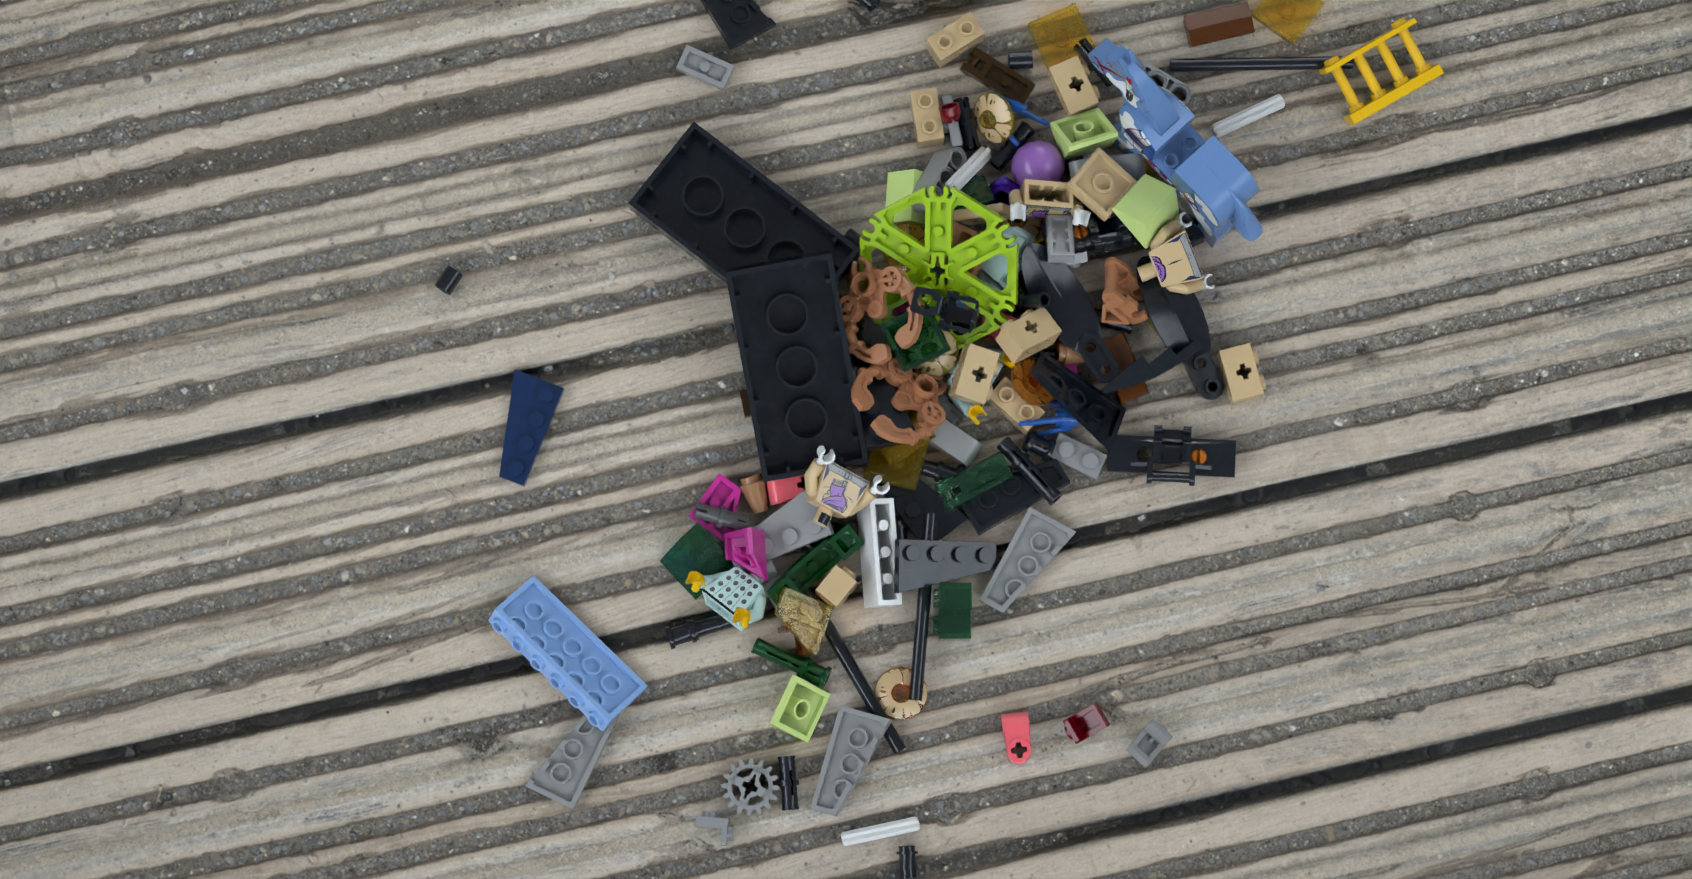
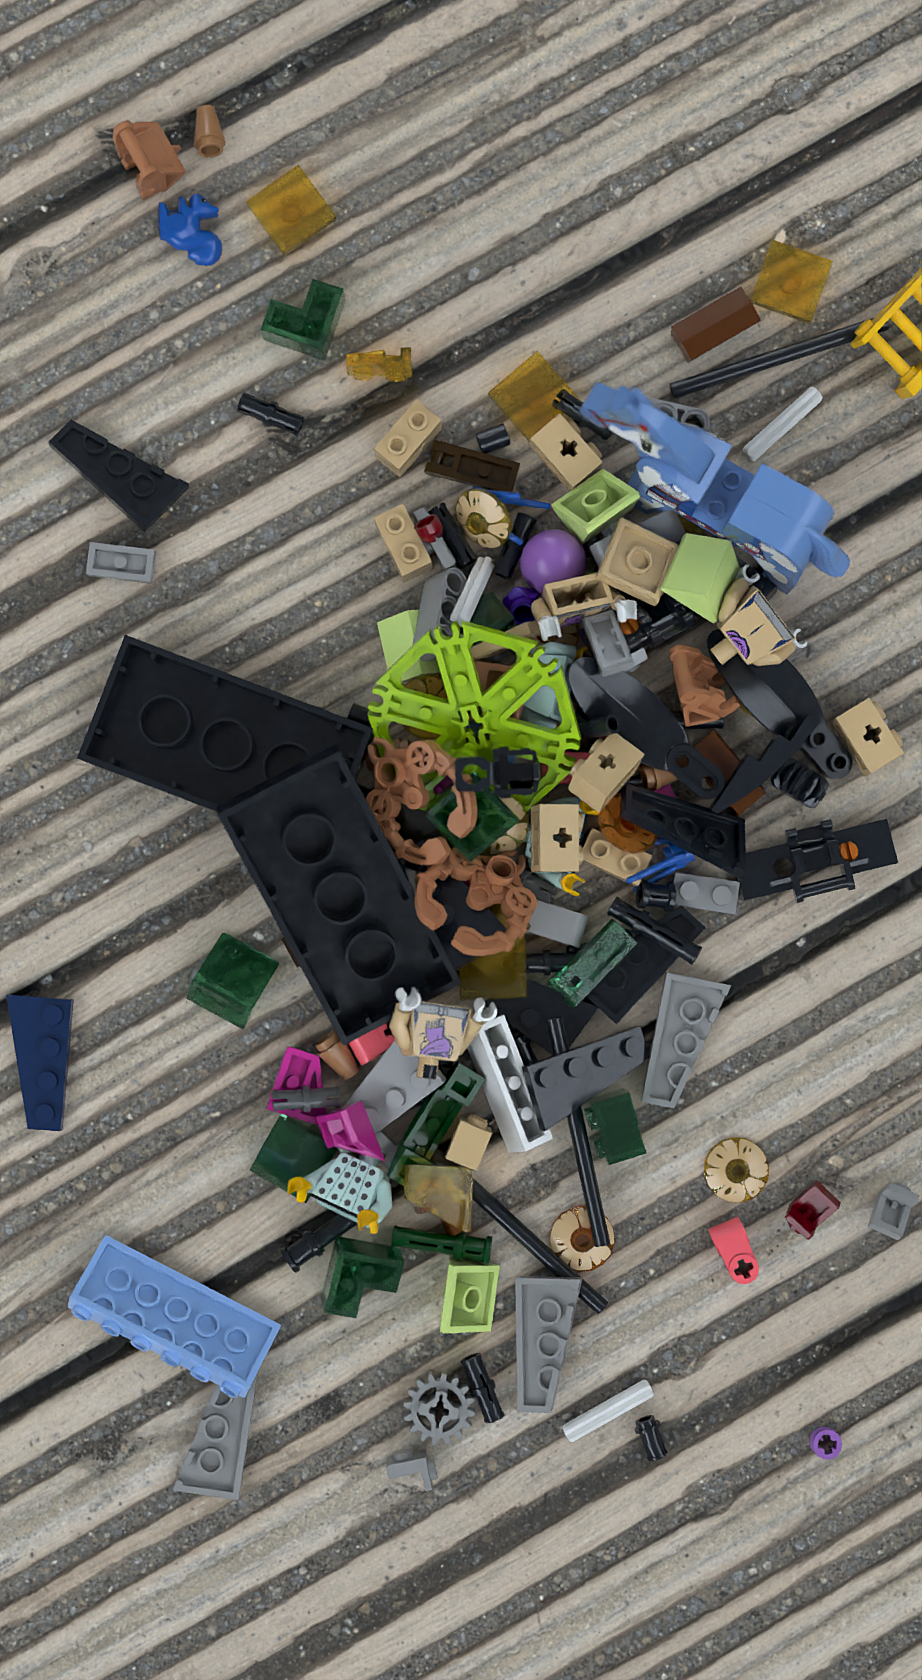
camera: 15 degrees left, 5 degrees up
none -> clear green bracket [186,933,279,1030]
none -> clear green brick [321,1236,404,1318]
none -> tan dish [704,1137,769,1203]
none -> black gear [770,758,829,808]

